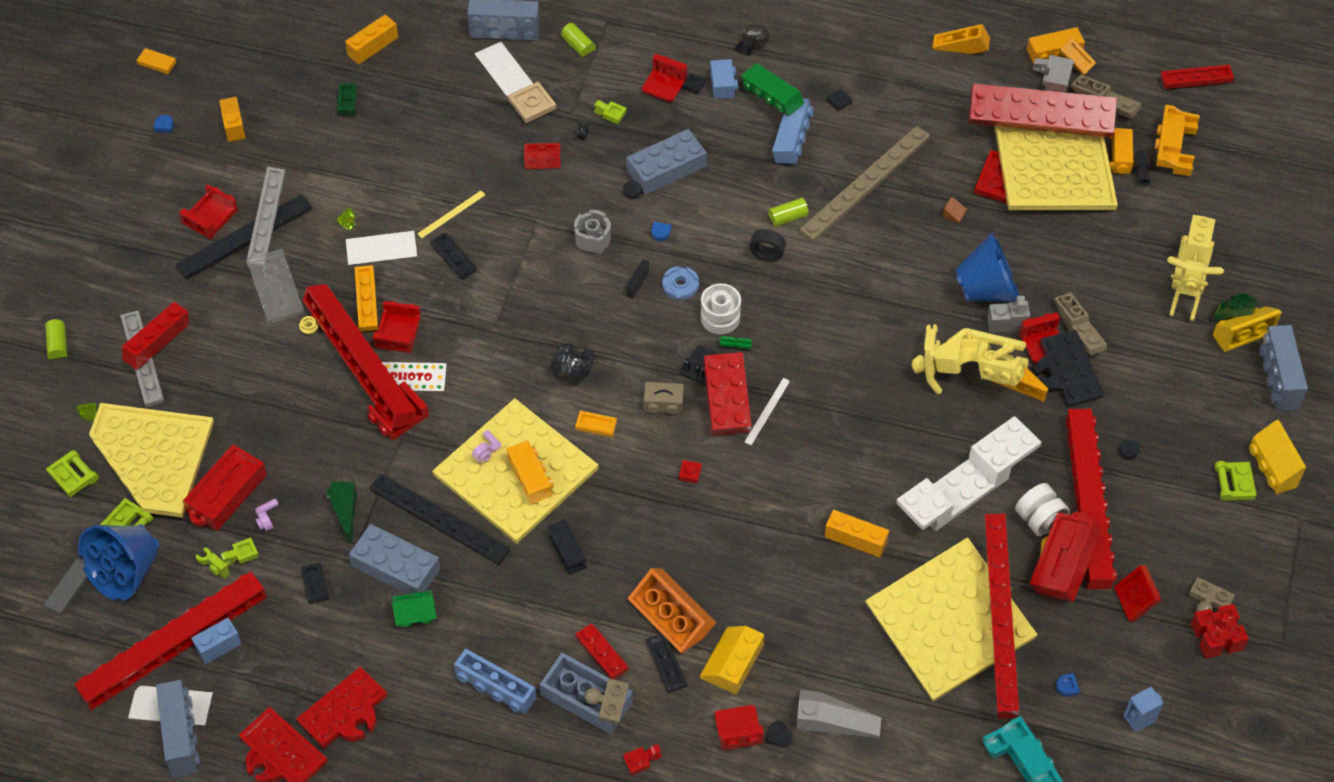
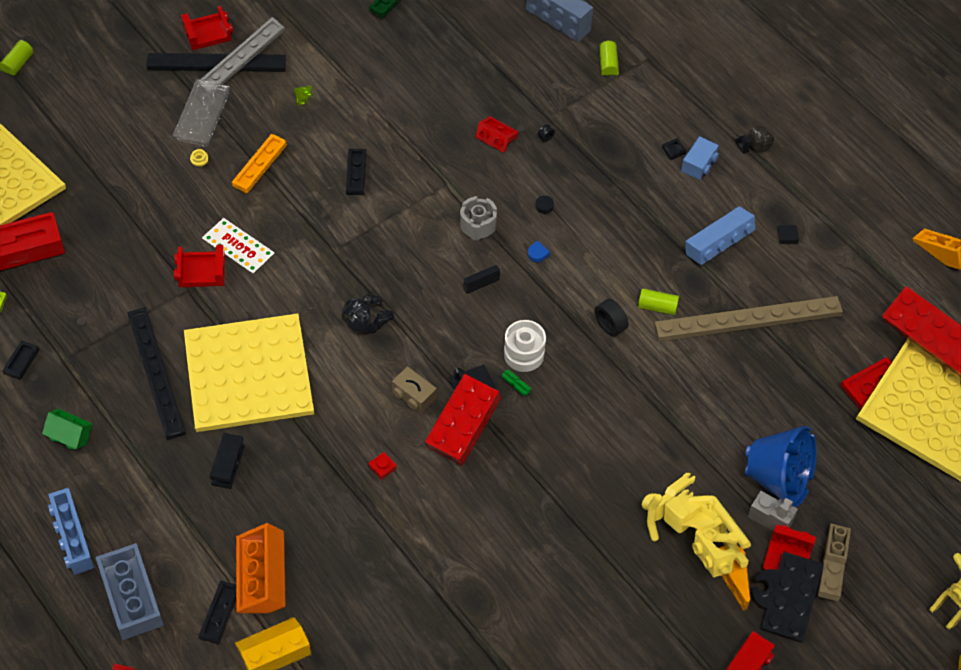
camera: 35 degrees right, 0 degrees up
light grey tile [120,310,165,408] -> none
red brick [122,302,189,370] -> none
lavender plate [255,499,279,532] -> none
red brick [303,284,416,429] -> none
dark green slope [326,481,357,543] -> none
white sticker [346,231,417,265] -> none
sand blue brick [349,524,440,594] -> none
red panel [373,301,421,353] -> none
light yellow sticker [418,191,485,238] -> none
lavender plate [472,430,501,462] -> none
white sticker [475,42,533,96] -> none
light orange brick [506,440,554,505] -> none
tan plate [508,82,556,123] -> none
light orange tile [575,411,617,438] -> none
red plate [575,623,629,680] -> none
dark tan plate [585,679,629,725] -> none
lime plate [594,100,627,124] -> none
sand blue brick [626,129,707,195] -> none
red bracket [642,54,687,102] -> none
medium blue tile [662,266,699,300] -> none
green brick [741,63,805,116] -> none
white sticker [745,378,790,445] -> none
light orange brick [825,510,889,558] -> none
white bracket [896,416,1041,532] -> none
dark orange slope [943,197,967,223] -> none

